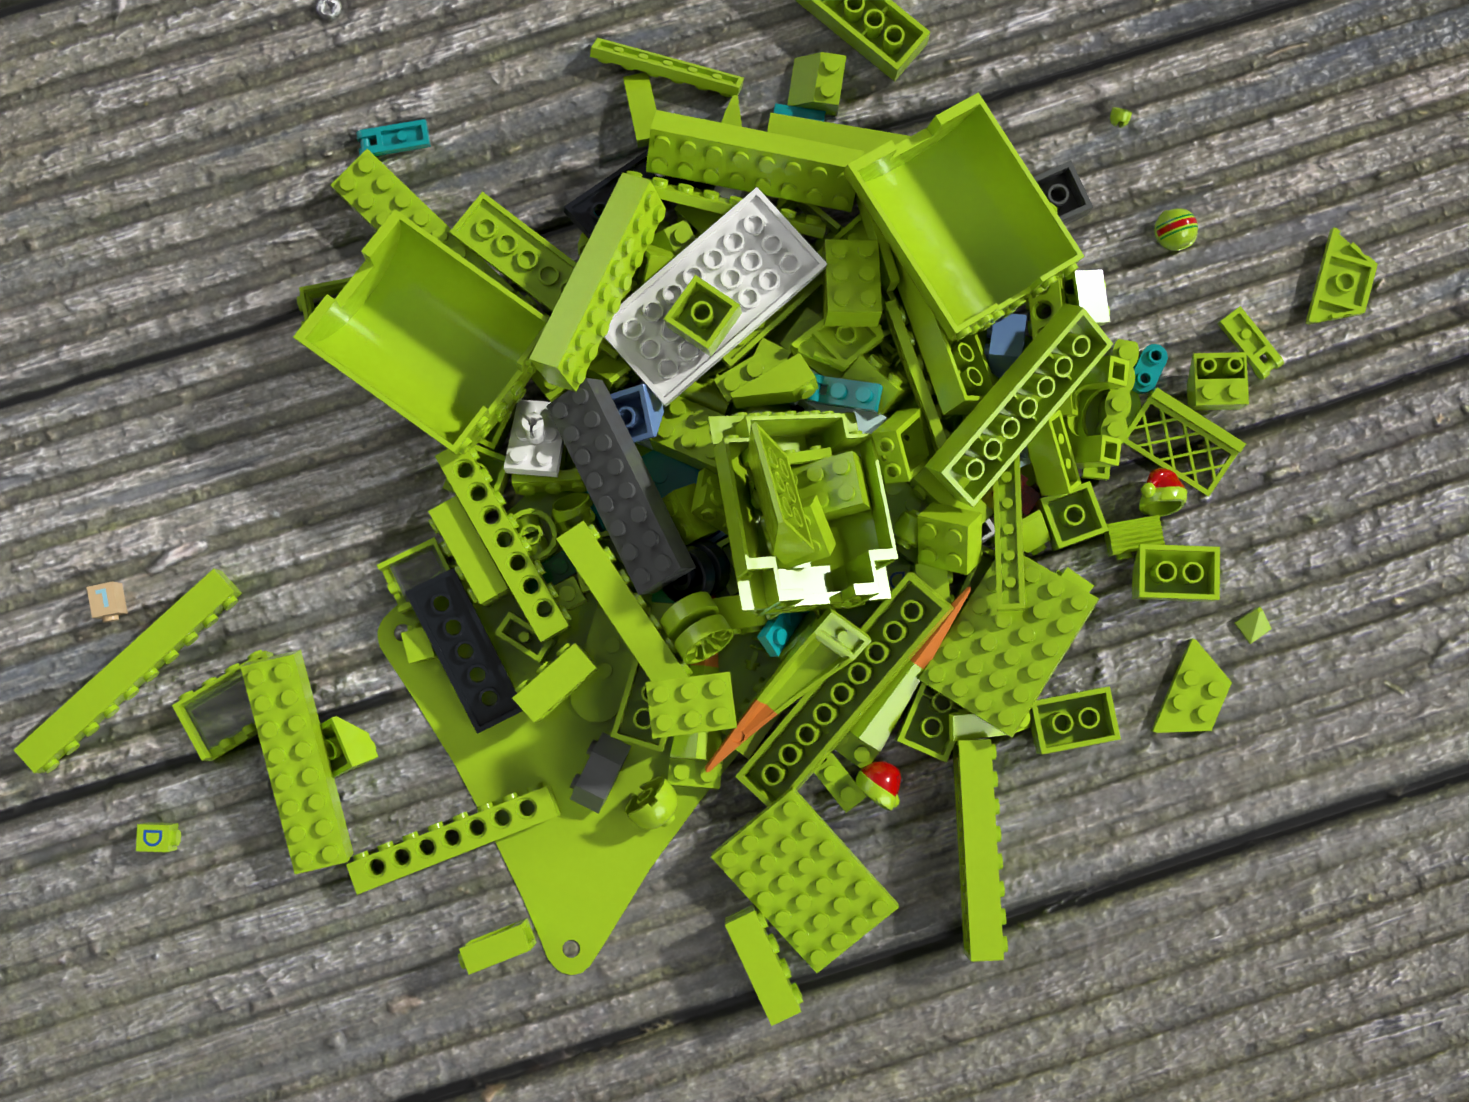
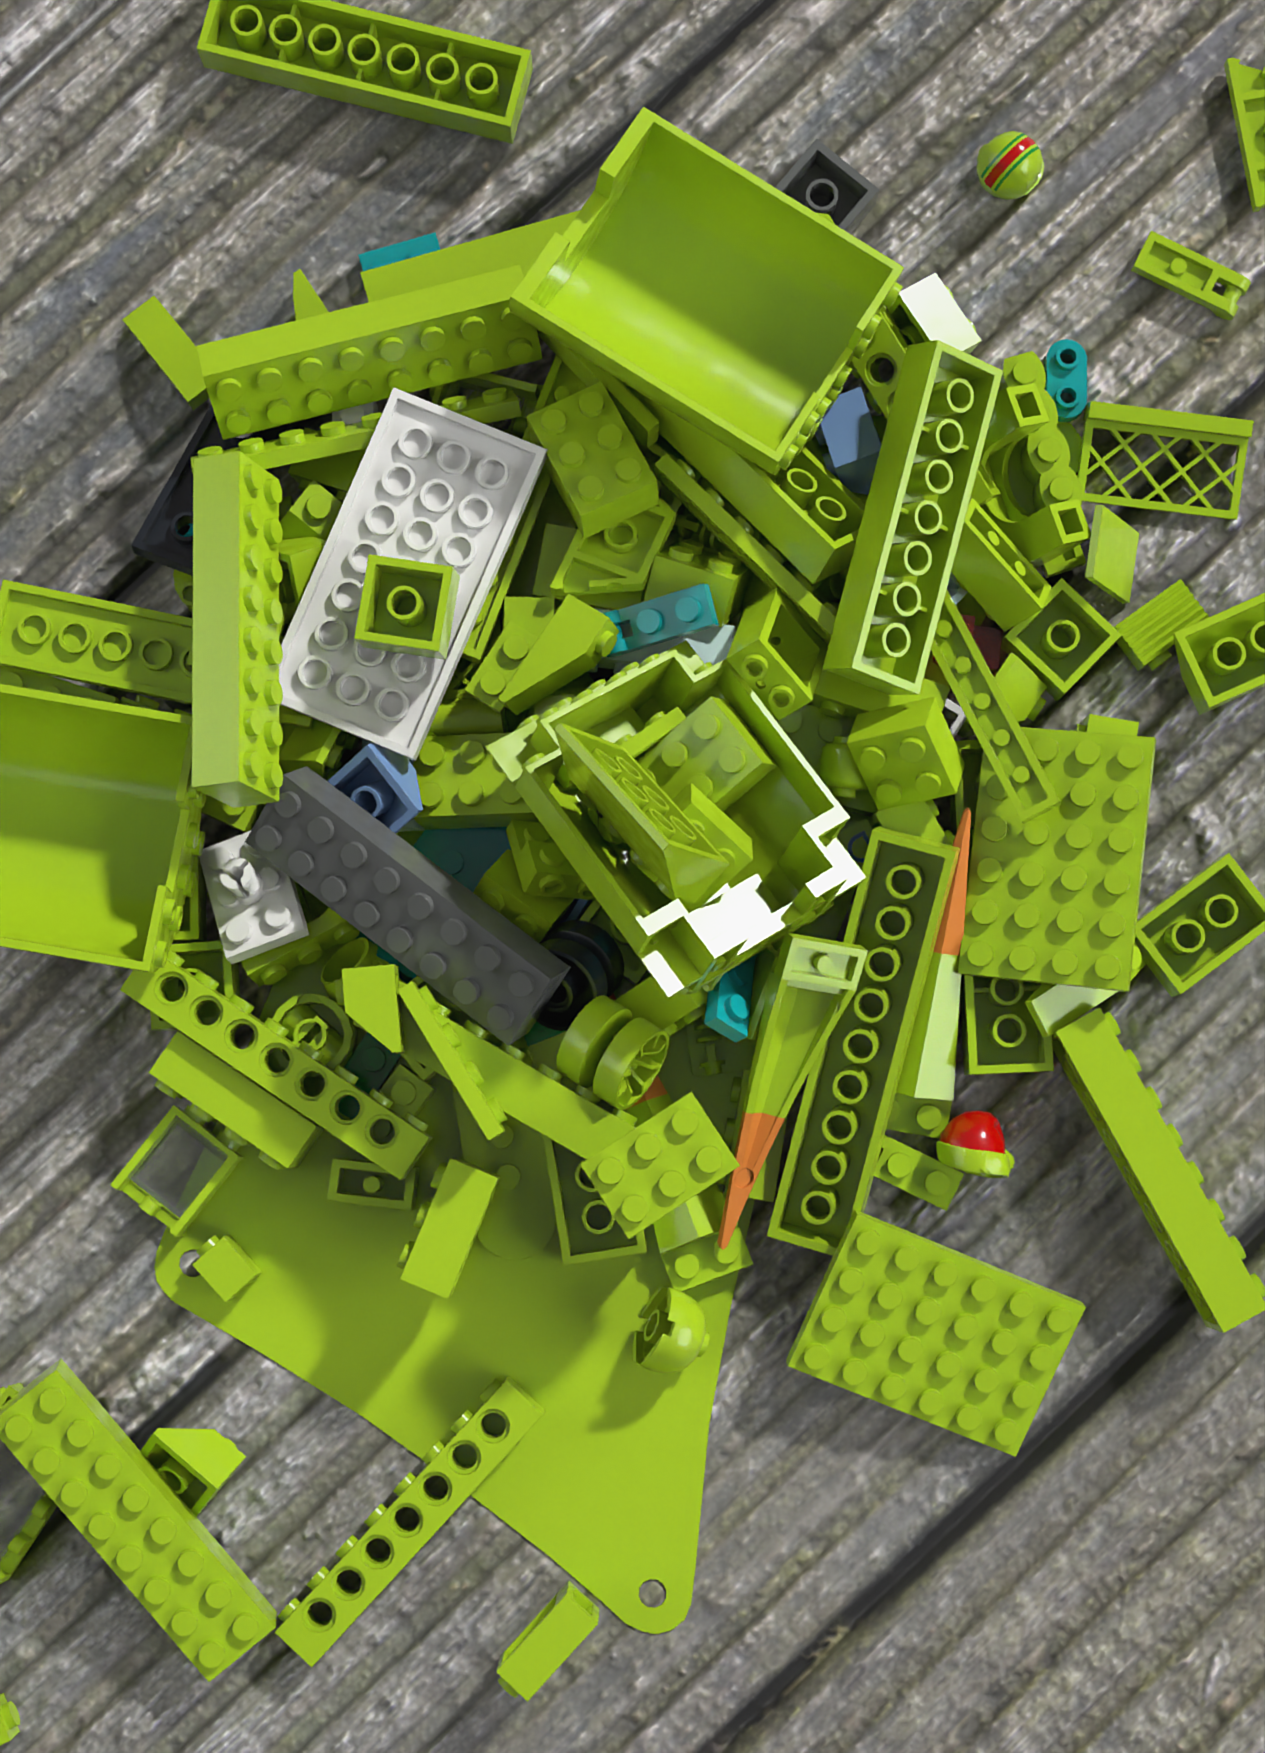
camera: 25 degrees left, 0 degrees up
black plate [405,567,523,734] -> none
dark grey brick [570,732,631,814] -> none
lime plate [590,38,744,97] -> none
lime brick [725,904,803,1026] -> none
lime slope [787,52,846,116] -> none
lime hinge [1110,107,1132,128] -> none
lime piece [1139,468,1187,517] -> none
lime slope [1187,352,1249,411] -> none
none -> lime slope [335,964,405,1054]
none -> lime plate [397,981,507,1141]
none -> lime piece [1085,505,1139,604]

